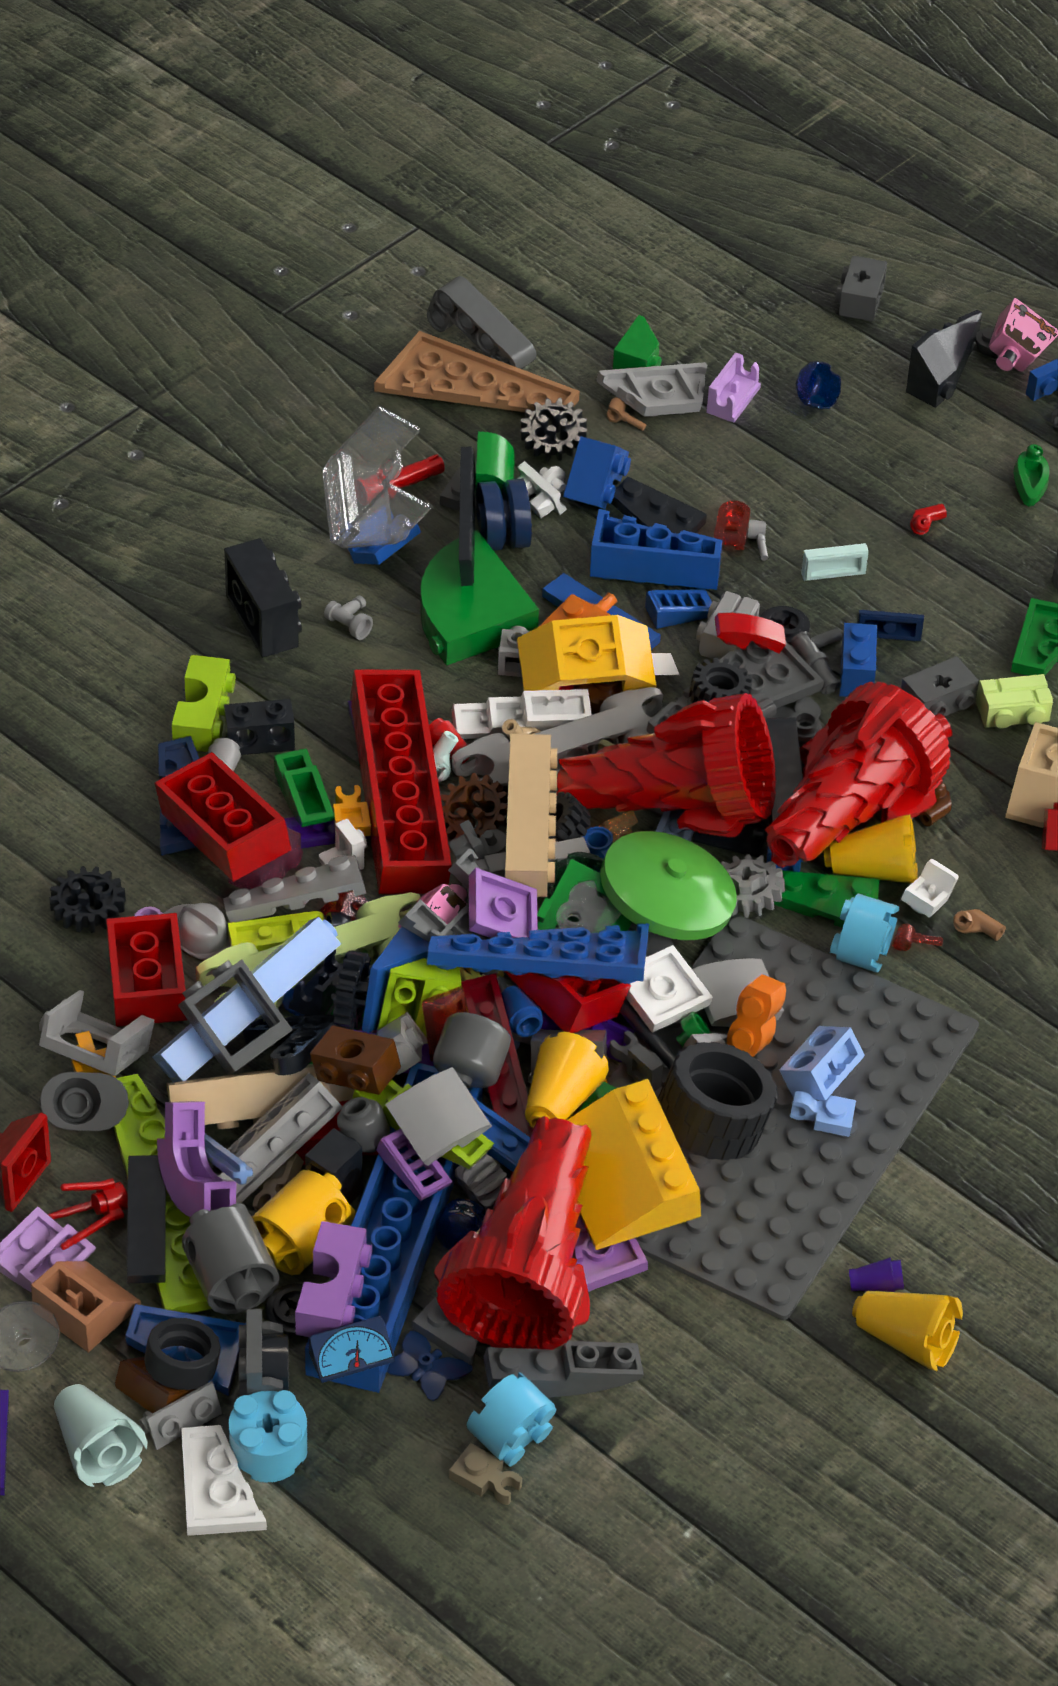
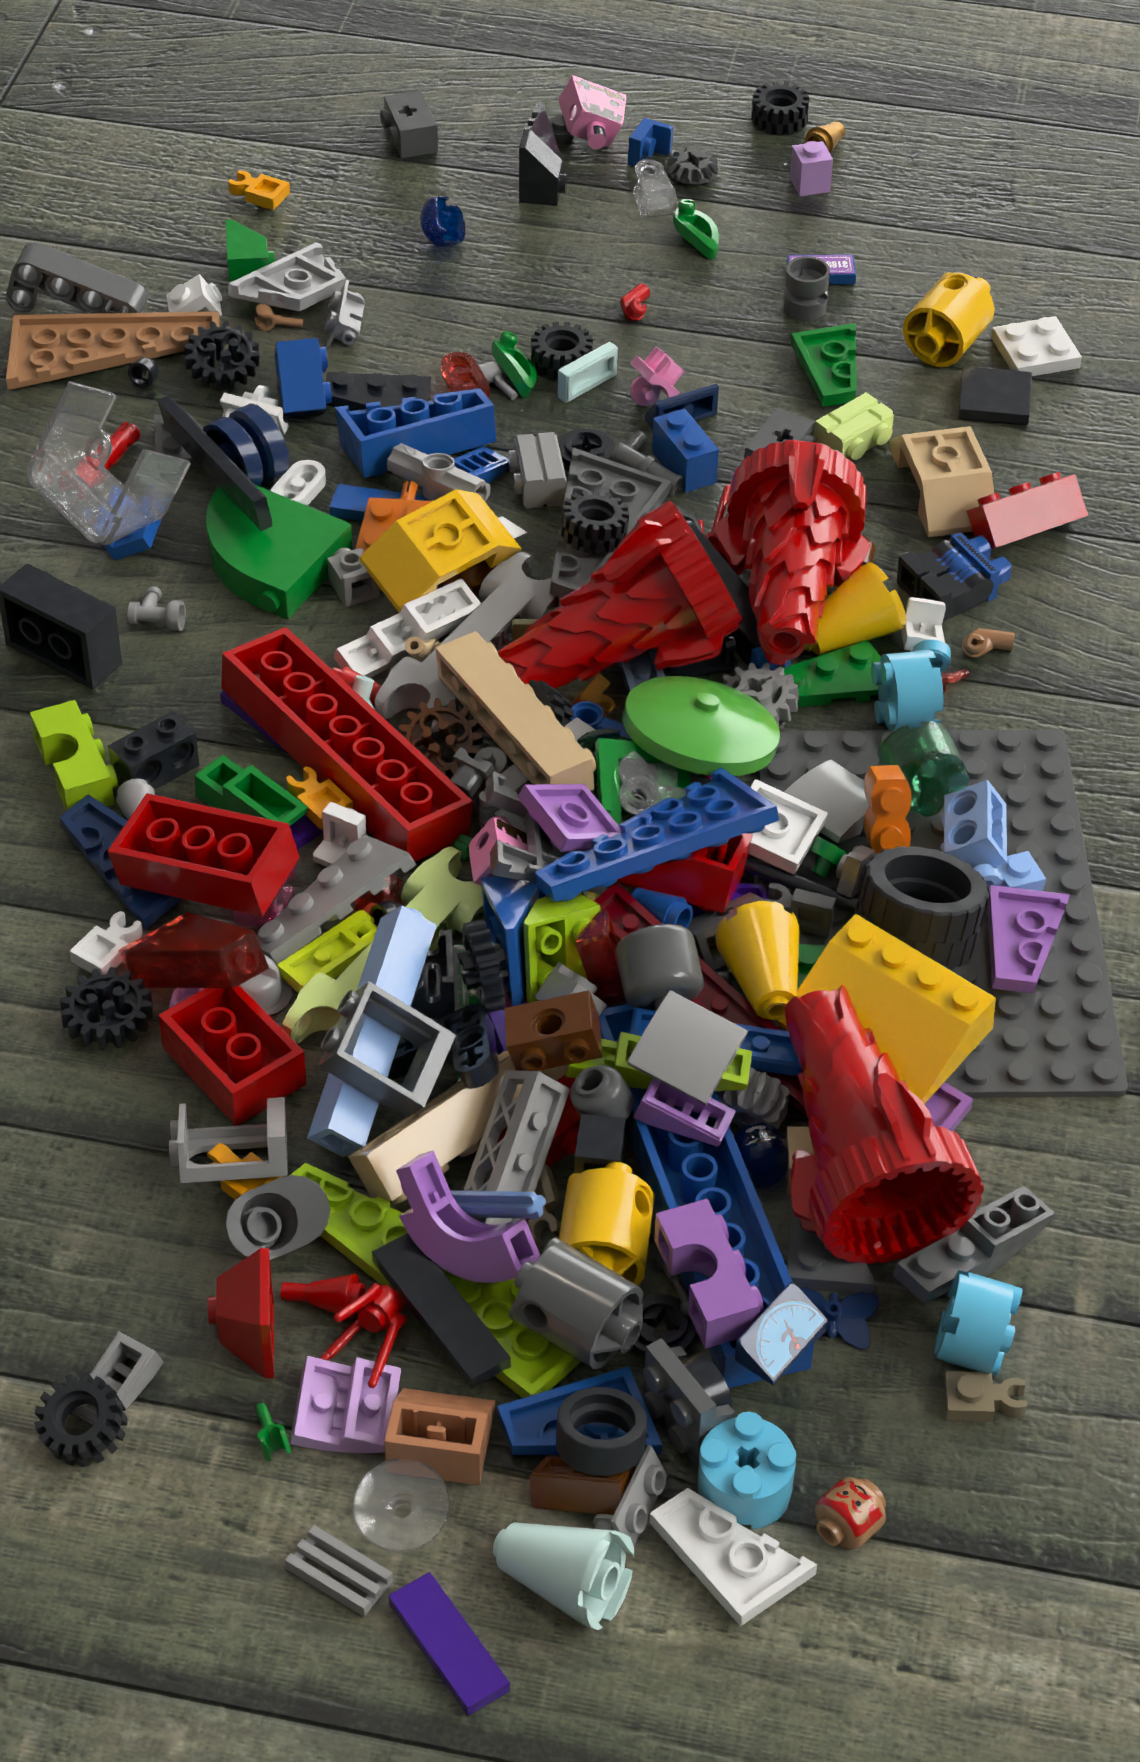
camera: 30 degrees left, 0 degrees up
green brick [476,432,515,494] -> none
lavender hinge [707,352,761,423] -> none
red slope [715,613,786,654] -> none
none -> white plate [69,911,143,975]
none -> clear red slope [118,912,269,988]
none -> black hinge [128,357,159,388]
none -> white bracket [166,274,222,316]
none -> light orange plate [228,170,290,210]
none -> white plate [271,460,326,506]
none -> red cone [280,1274,366,1319]
none -> light grey hinge [324,280,365,346]
none -> light grey piece [387,443,490,502]
none -> green arm [492,331,537,398]
none -> black tyre [531,322,593,381]
none -> bright pink hips [630,346,684,406]
none -> clear piece [633,160,677,218]
none -> medium nougat head [815,1477,886,1550]
none -> clear green brick [877,721,970,817]
none -> black hips [897,532,1012,622]
none -> medium azure tile [913,639,951,672]
none -> medium lavender wing [987,885,1070,993]

